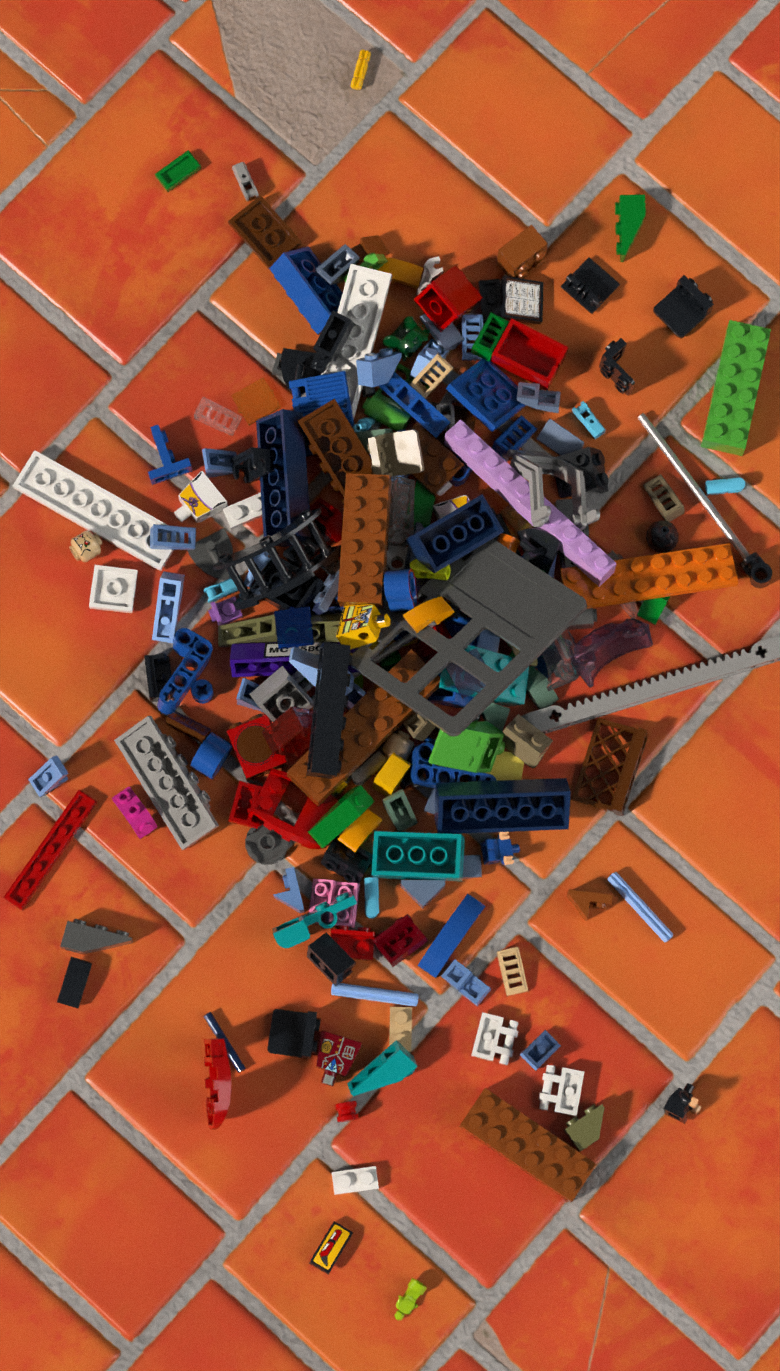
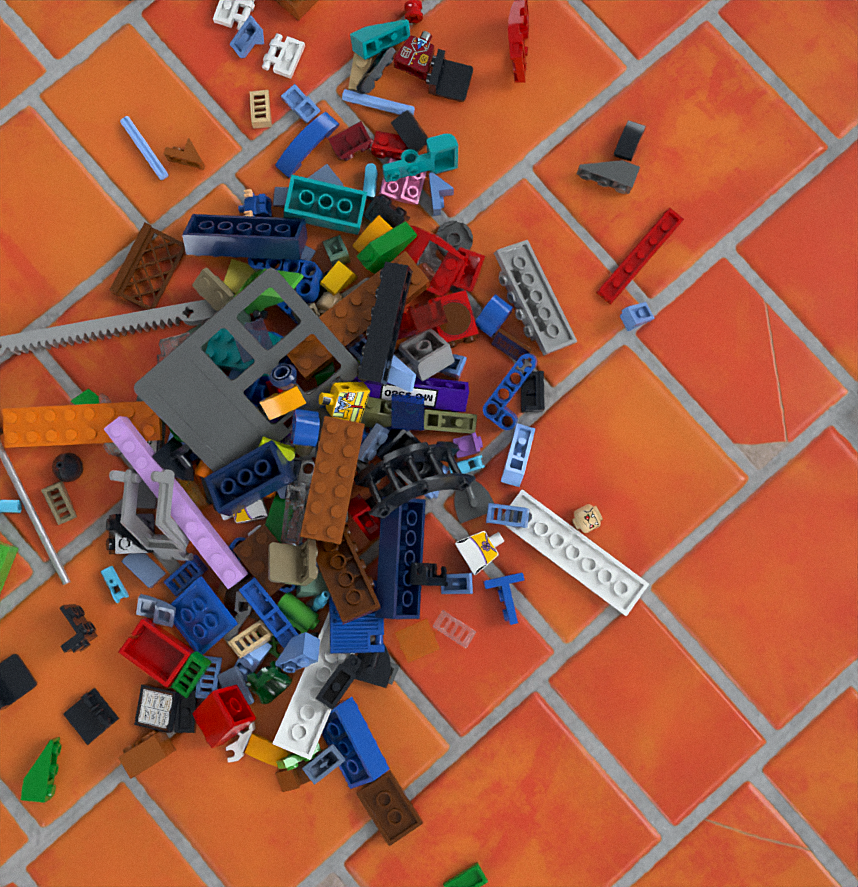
camera: 170 degrees left, 5 degrees up
white plate [89,565,138,613] -> none
dark pink bracket [112,787,158,839] -> none
blue wheel [191,679,213,704] -> none
dark blue bar [203,1012,246,1073] -> none
white plate [223,493,262,530] -> none
light grey bar [232,162,259,202] -> none
windscreen [571,618,653,688] -> none
none -> dark blue cone [270,364,297,390]
none -> black hinge [356,47,396,94]

